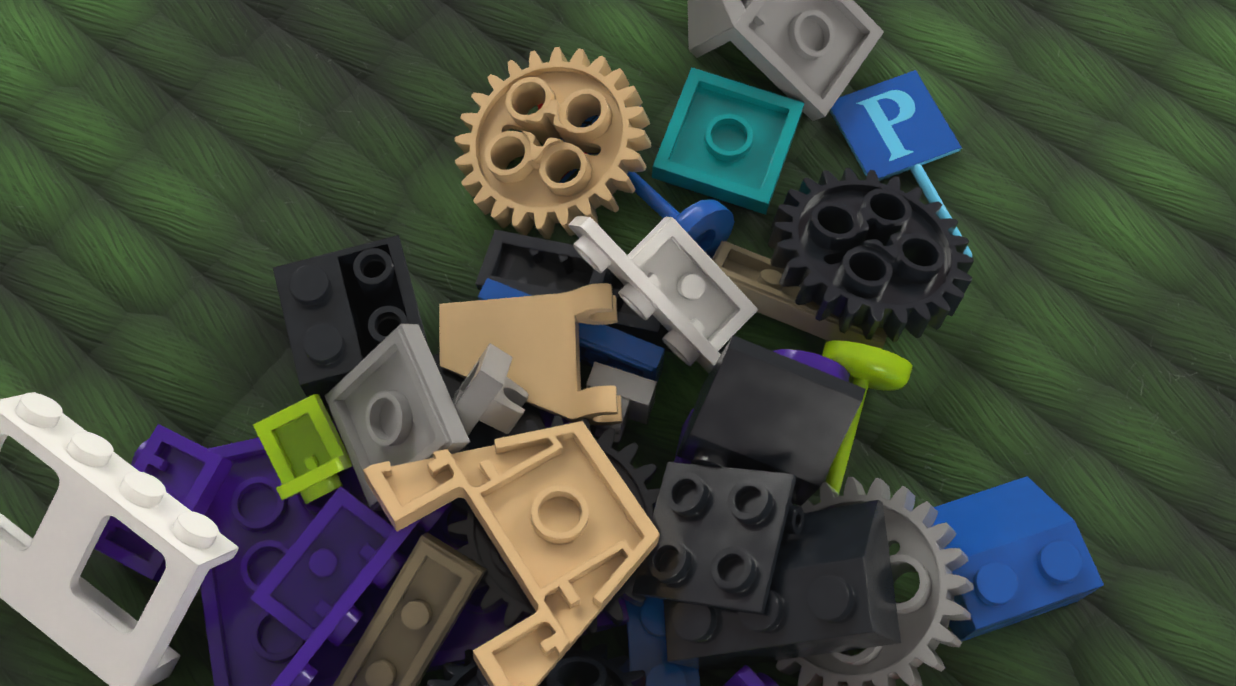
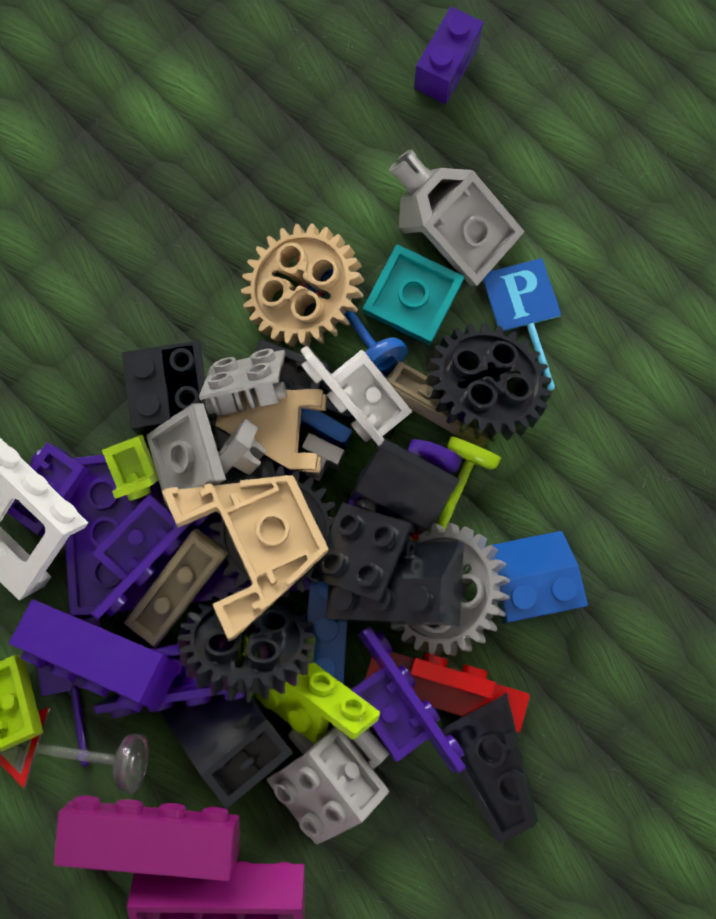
camera: 10 degrees right, 10 degrees up
none -> light grey hinge [199,349,287,416]

